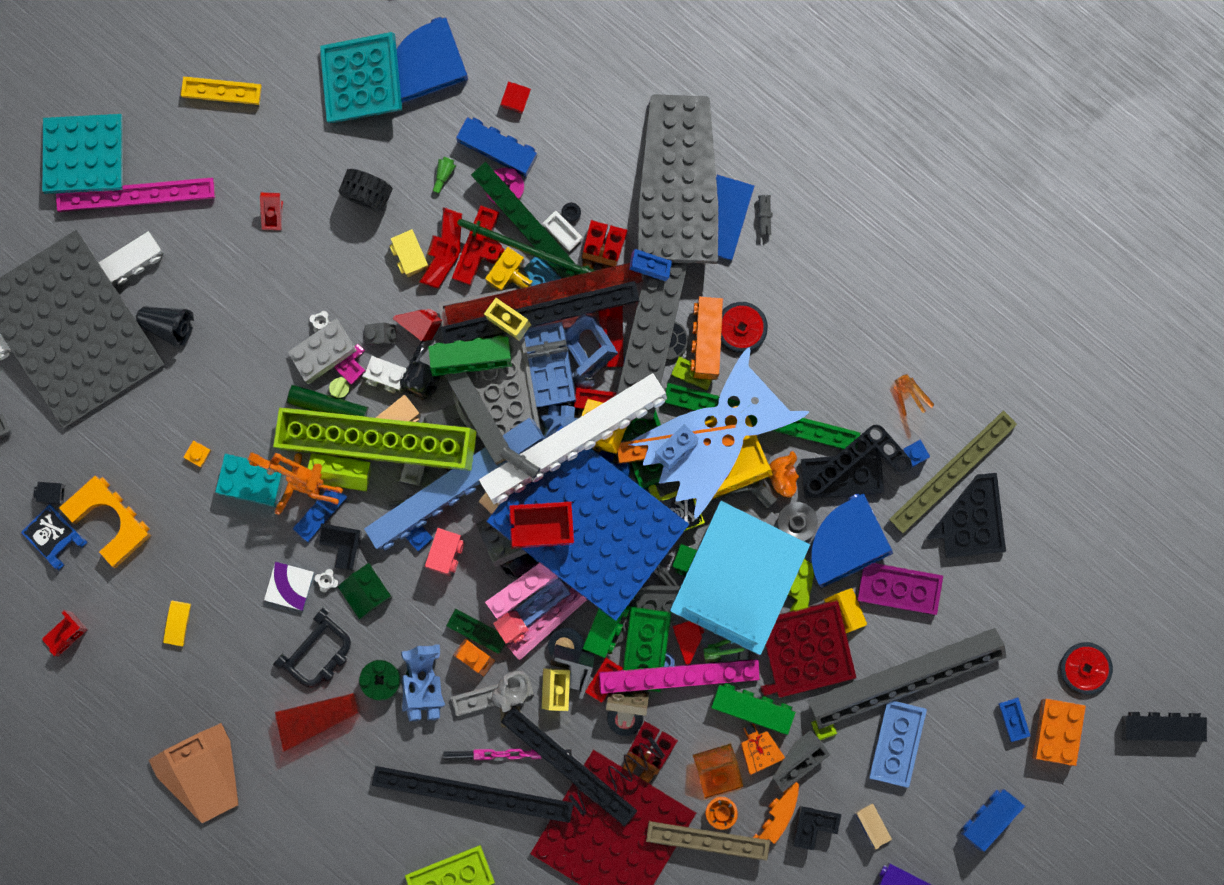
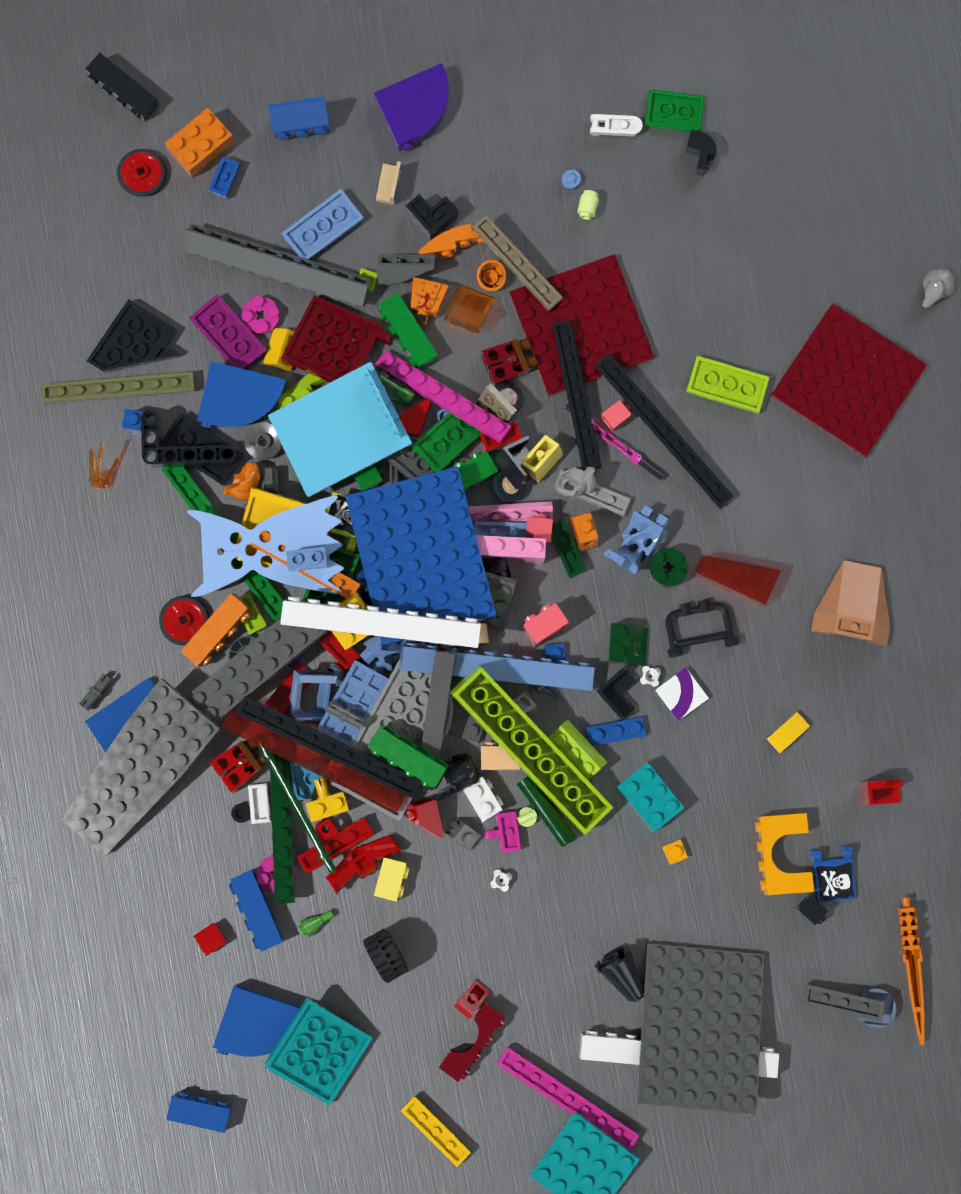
camera: 145 degrees left, 0 degrees up
orange piece [248,452,343,515] -> none
light grey plate [288,318,357,384] -> none
light yellow brick [484,298,531,341] -> none
dark grey pin [500,446,541,479] -> none
red piece [509,502,574,549] -> none
black piece [569,736,665,817] -> none
blue plate [629,249,672,281] -> none
none -> dark pink plate [241,296,280,335]
none -> dark red arch [439,1001,505,1082]
none -> coral brick [600,400,631,432]

